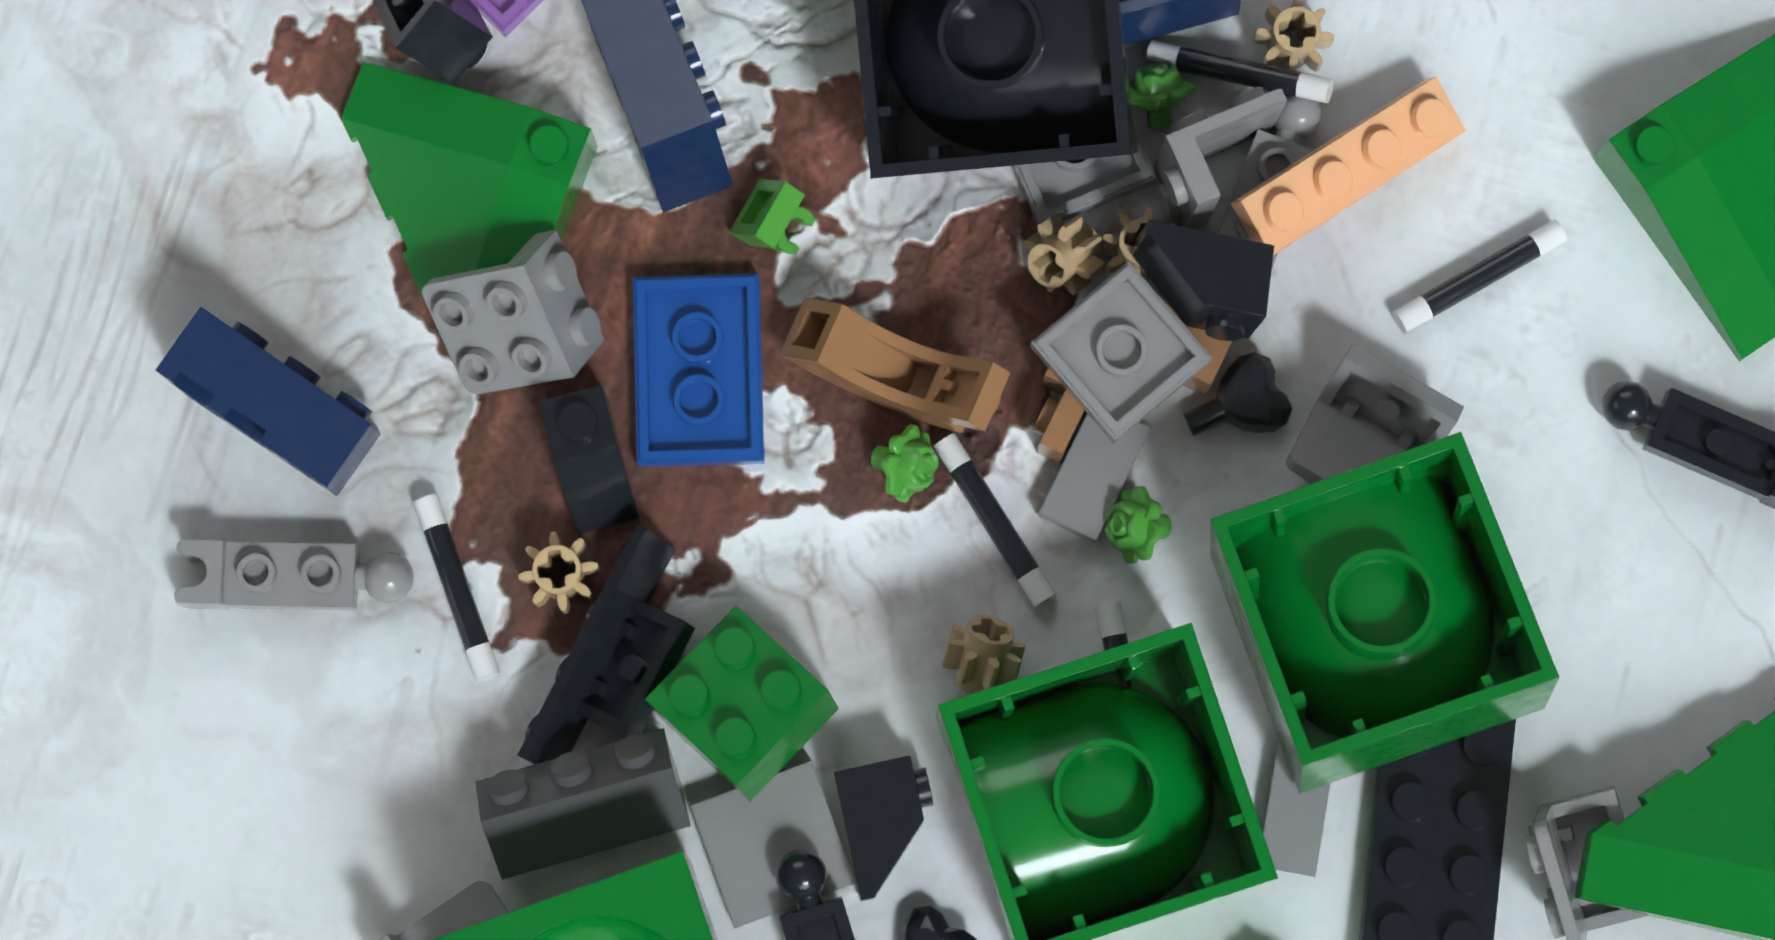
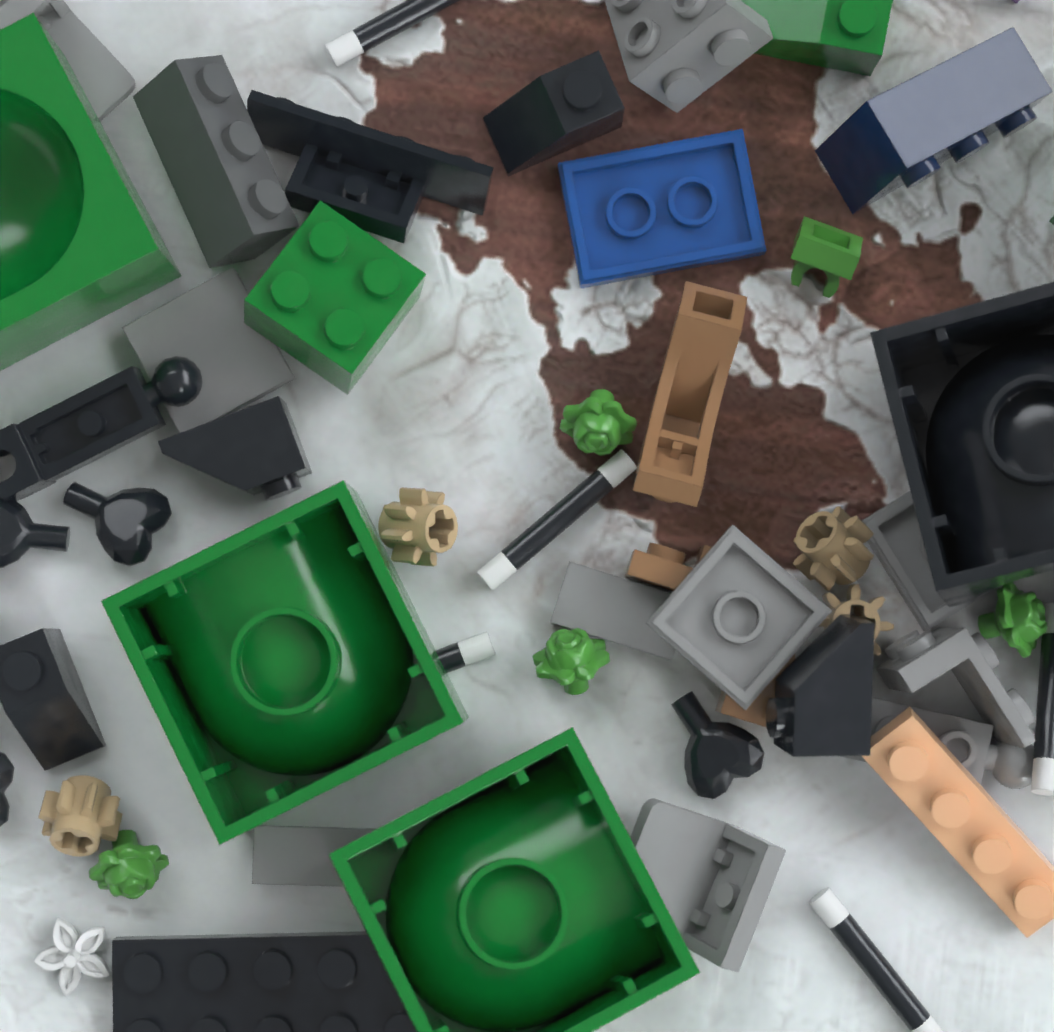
camera: 85 degrees right, 5 degrees up
tan gear [518,532,601,614] -> none

